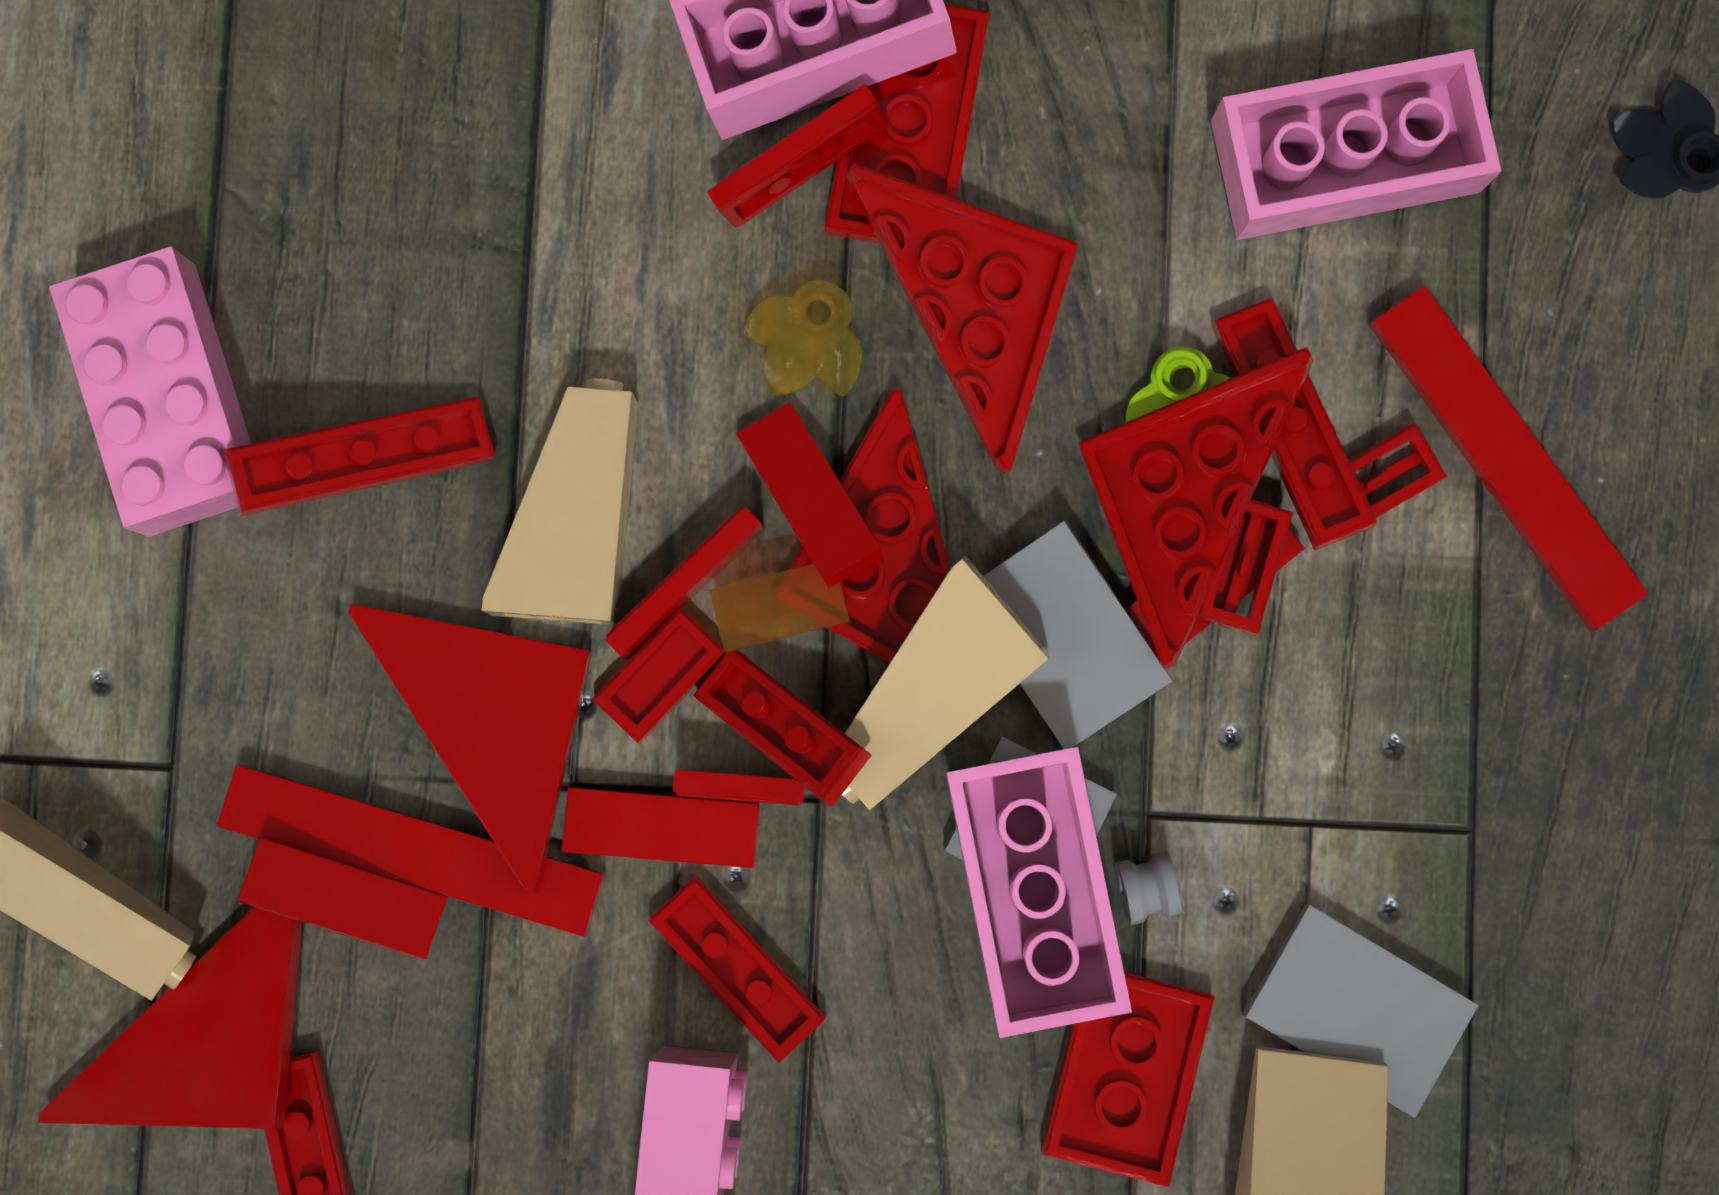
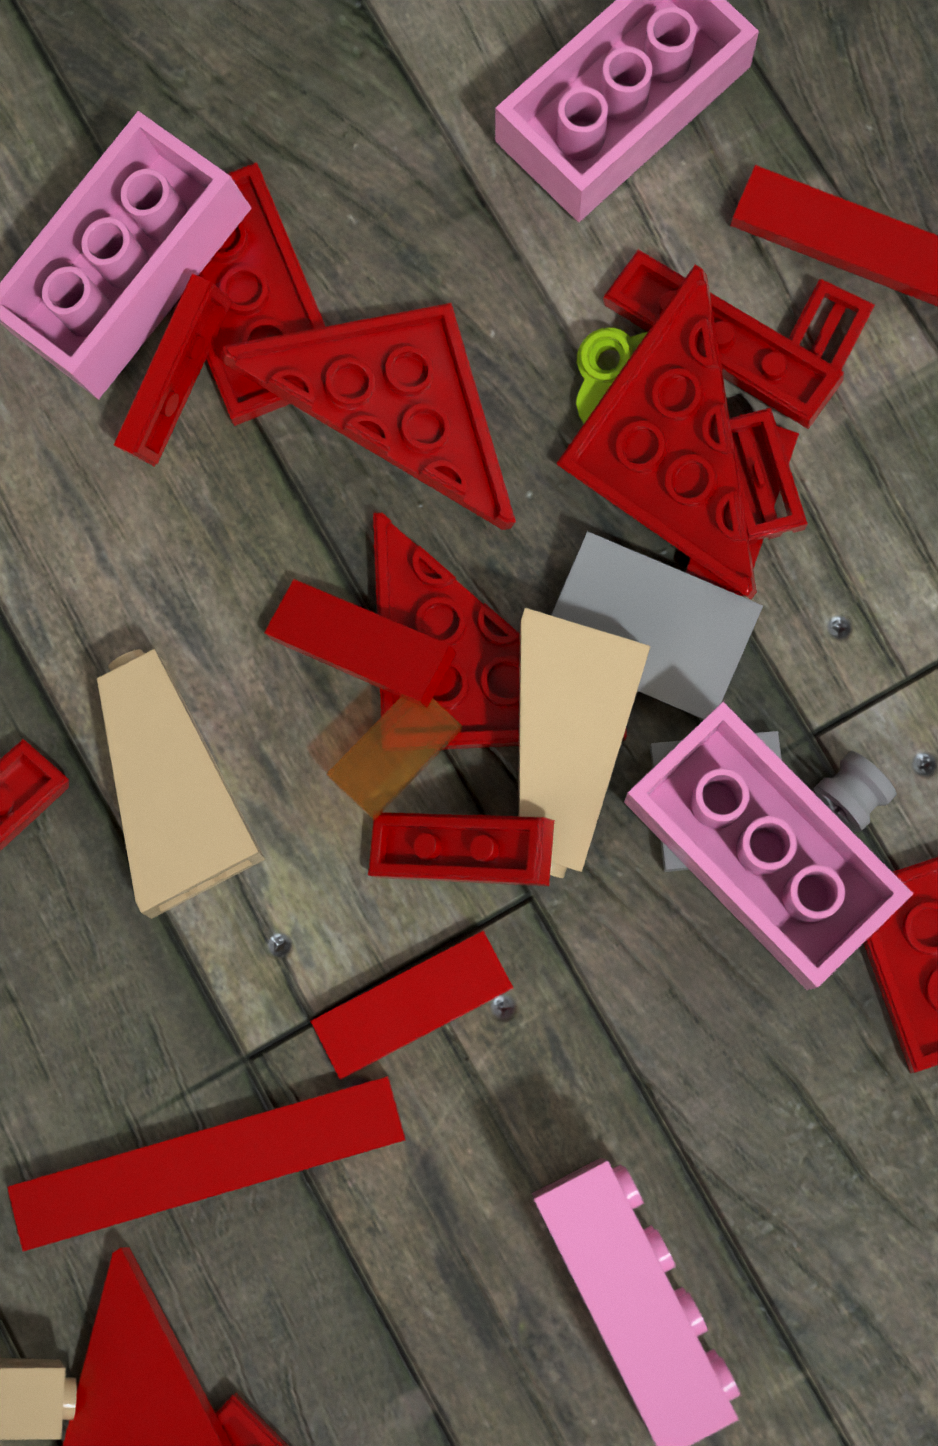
camera: 30 degrees left, 5 degrees down
red tile [237,838,448,961] -> none
red tile [348,604,592,894] -> none
red tile [592,608,727,744] -> none
red tile [605,506,764,660] -> none
red tile [648,875,827,1063] -> none
red tile [673,769,806,806] -> none
clear yellow plate [743,280,862,396] -> none

